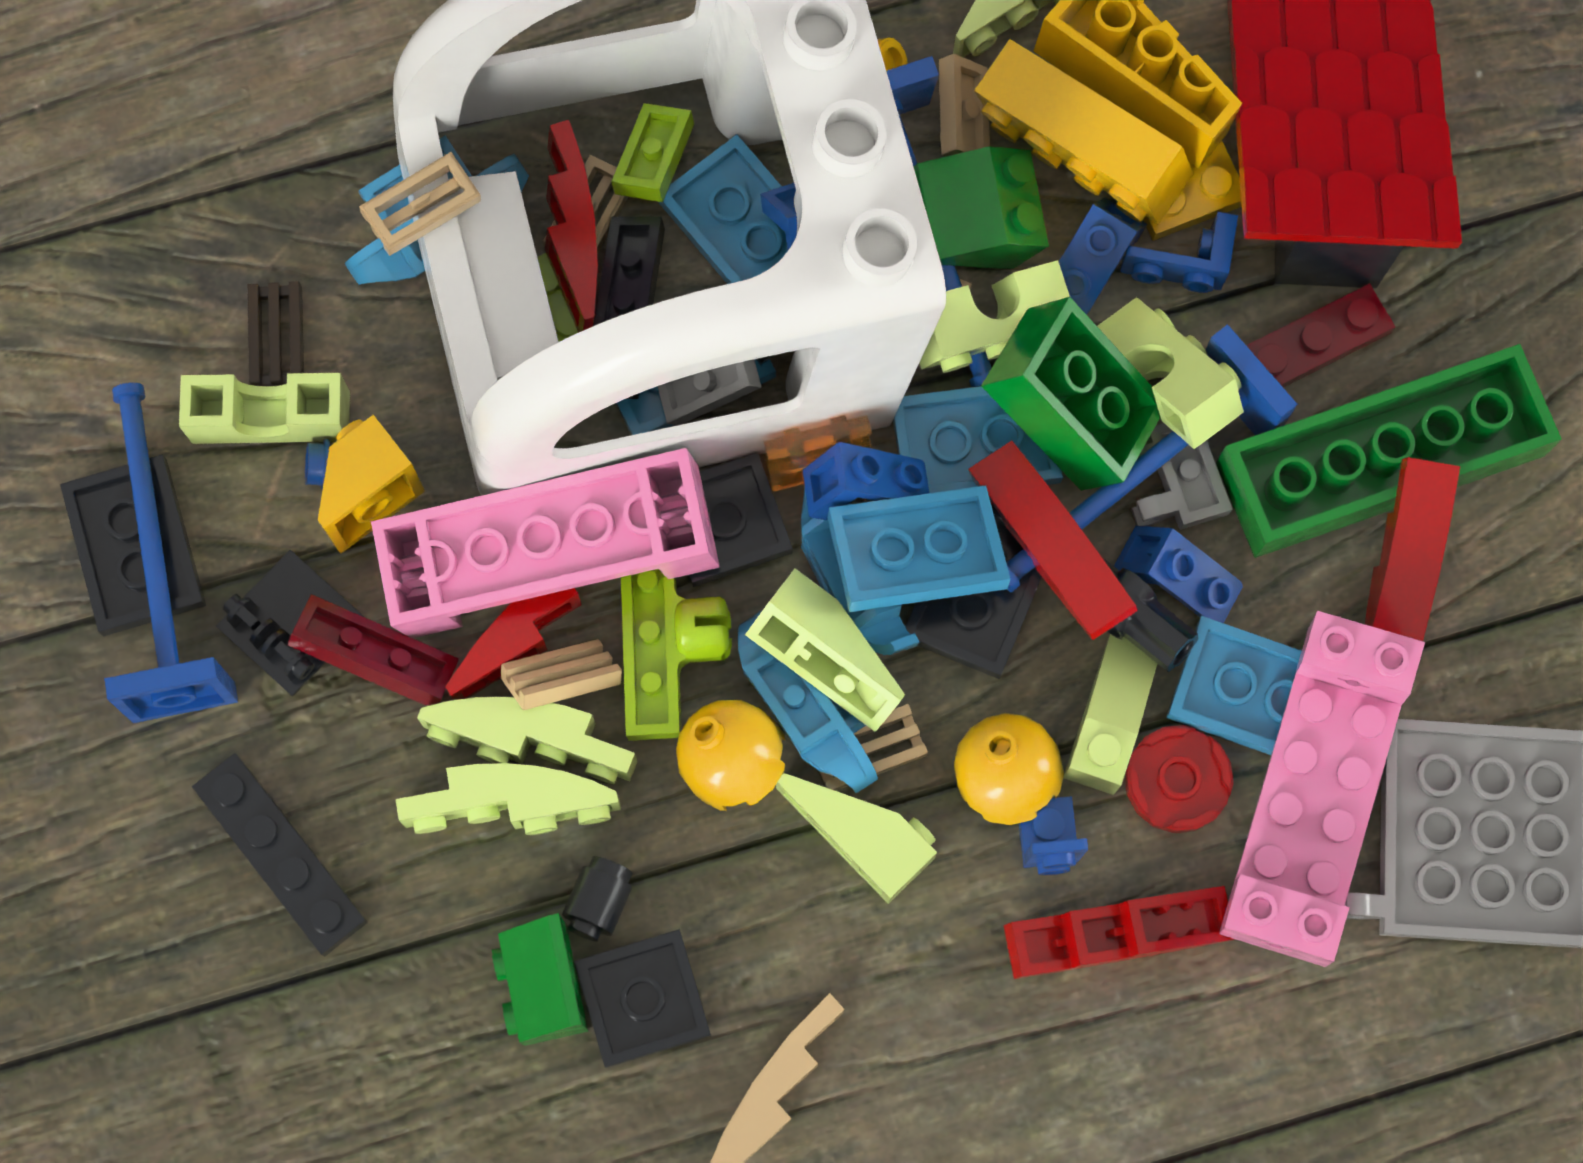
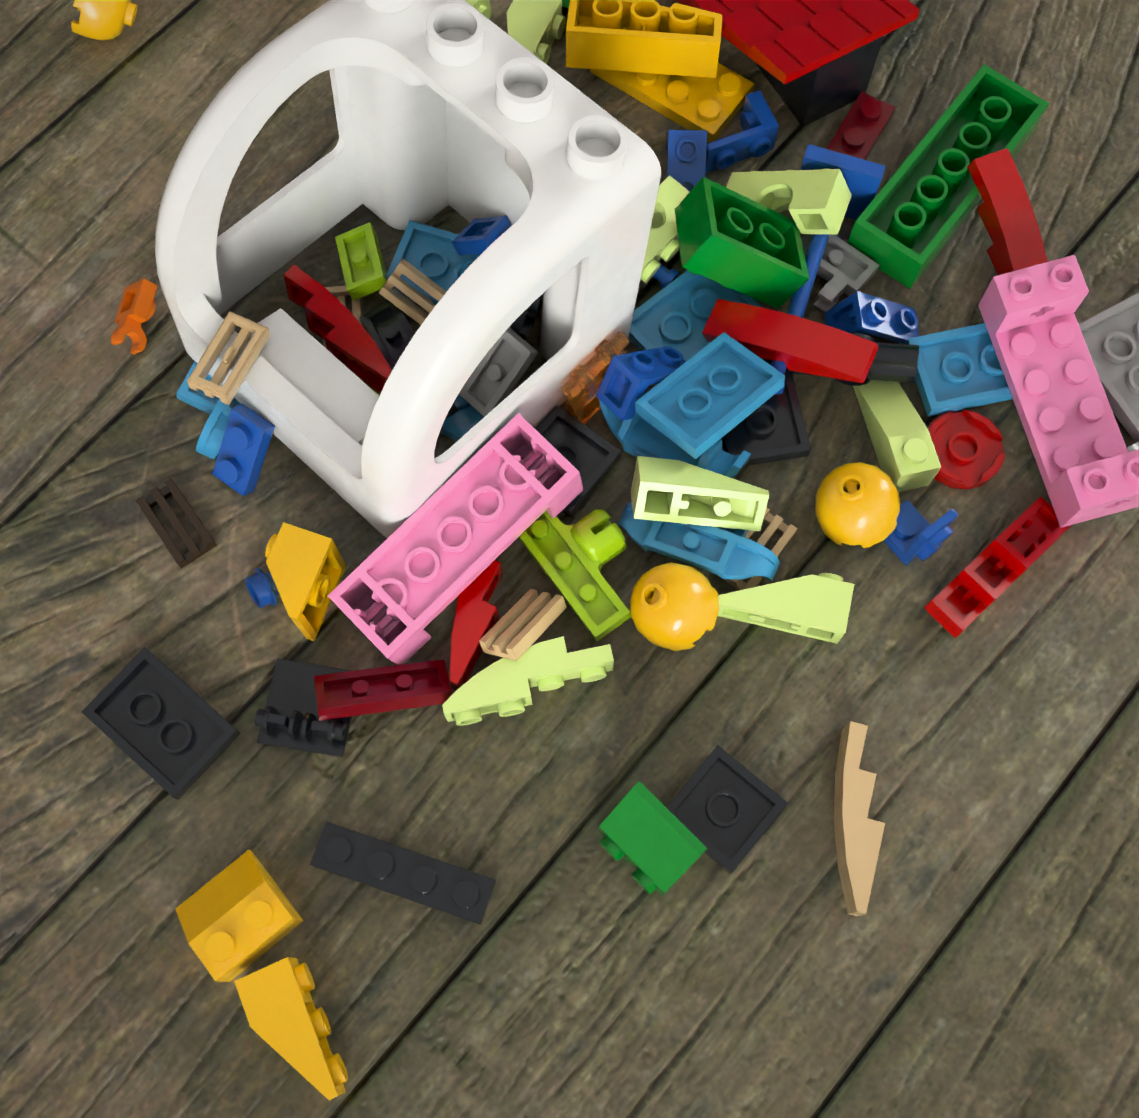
camera: 30 degrees left, 5 degrees down
blue tile [104,383,238,723] -> none
yellowish green arch [179,373,350,444] -> none
yellowish green slope [396,763,621,835] -> none
black brick [562,856,632,942] -> none
yellow brick [974,39,1194,225] -> none
none -> orange plate [111,278,158,355]
none -> yellow slope [175,849,304,982]
none -> blue plate [212,404,275,496]
none -> yellow slope [234,957,348,1100]
none -> tan tile [379,258,447,325]

